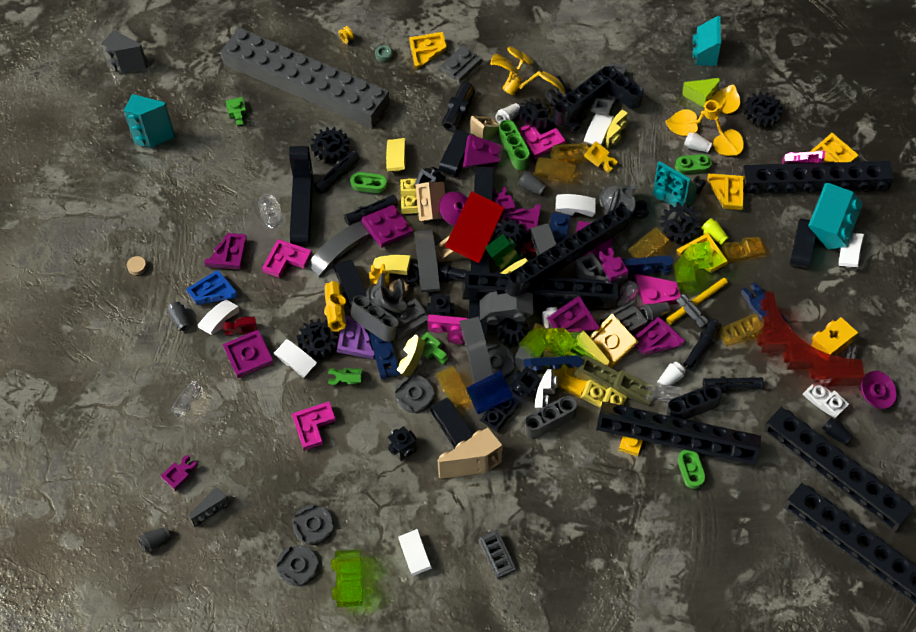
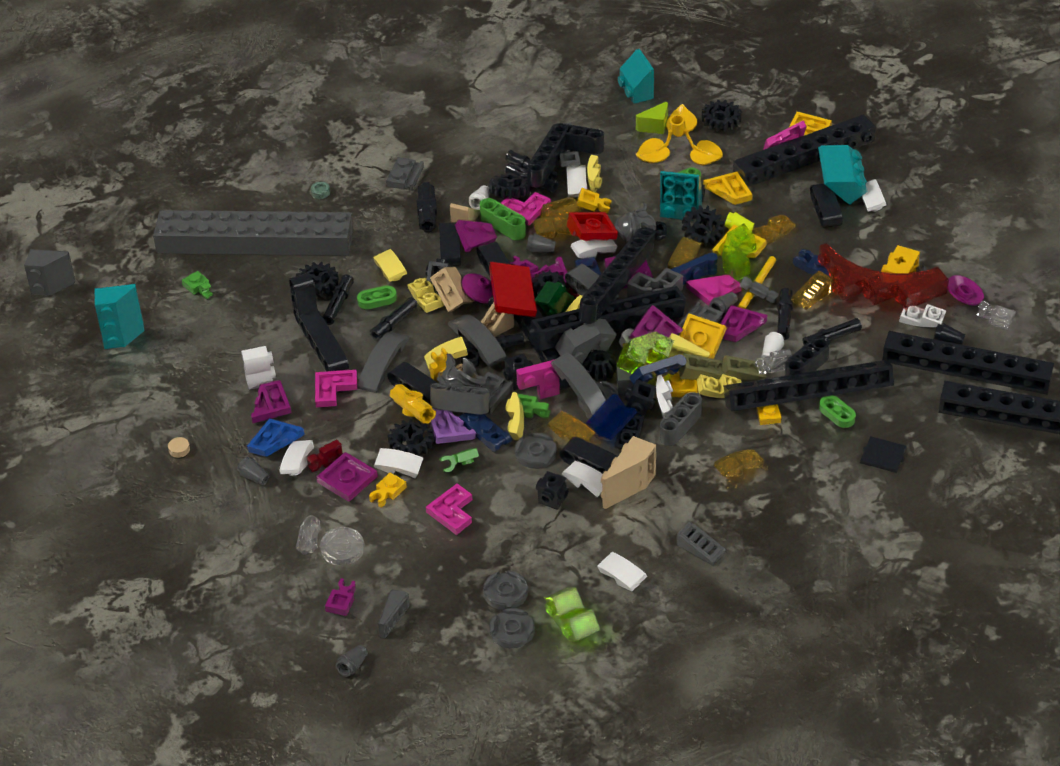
camera: 25 degrees left, 15 degrees down
clear plate [258,194,282,228] -> none
yellow bush [338,26,354,44] -> none
magenta plate [362,205,413,248] -> none
yellow wing [409,32,446,70] -> none
yellow plant [491,46,565,95] -> none
magenta plate [599,248,628,282] -> none
clear cone [615,280,640,308] -> none
white cone [684,132,712,153] -> none
none -> white brick [241,346,276,390]
none -> clear tile [320,527,364,565]
none -> yellow plate [369,473,407,508]
none -> white slope [562,461,602,497]
none -> red plate [567,212,618,241]
none -> clear yellow slope [714,449,764,478]
none -> black piece [860,436,907,473]
none -> clear plate [977,301,1015,330]

